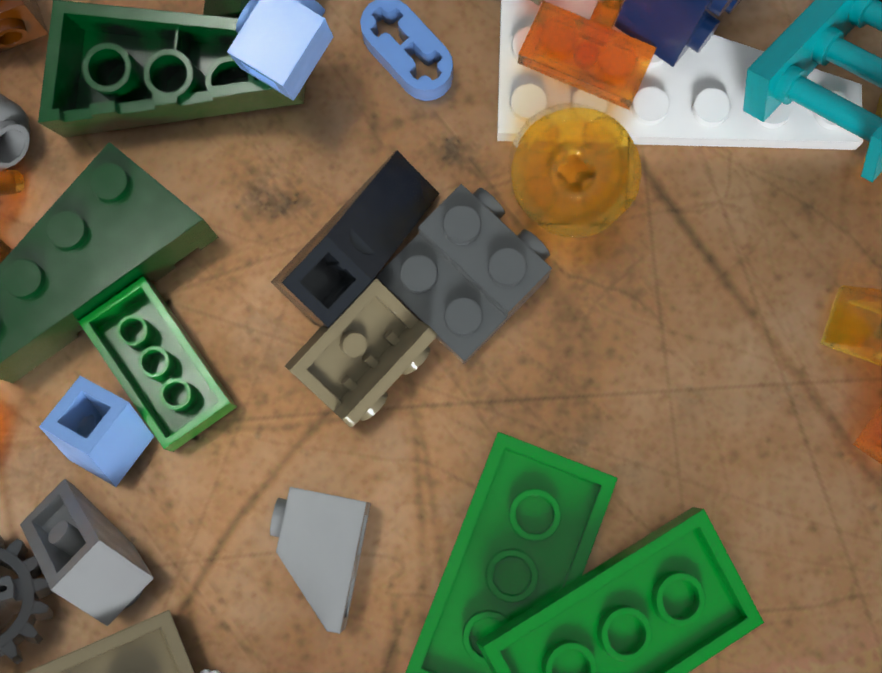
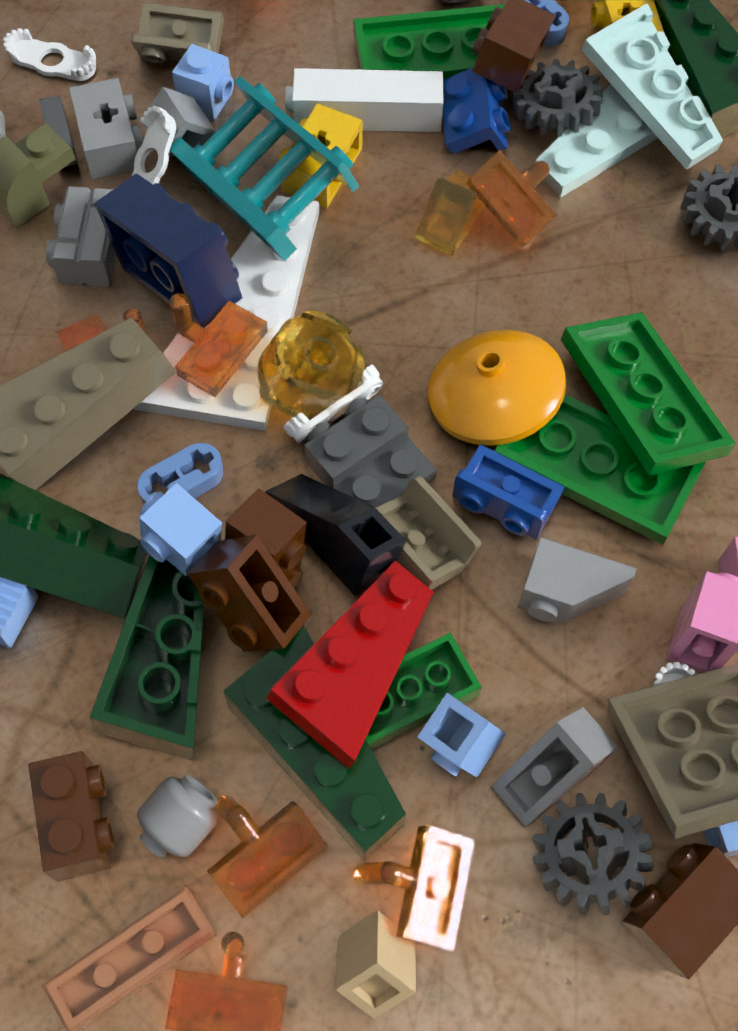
camera: 90 degrees left, 15 degrees down
none -> reddish brown brick [187,534,312,652]
none -> reddish brown brick [225,488,307,588]
none -> red wing [266,561,434,769]
none -> white piece [283,364,383,443]
none -> light orange dish [428,330,566,446]
none -> blue bracket [452,444,565,540]

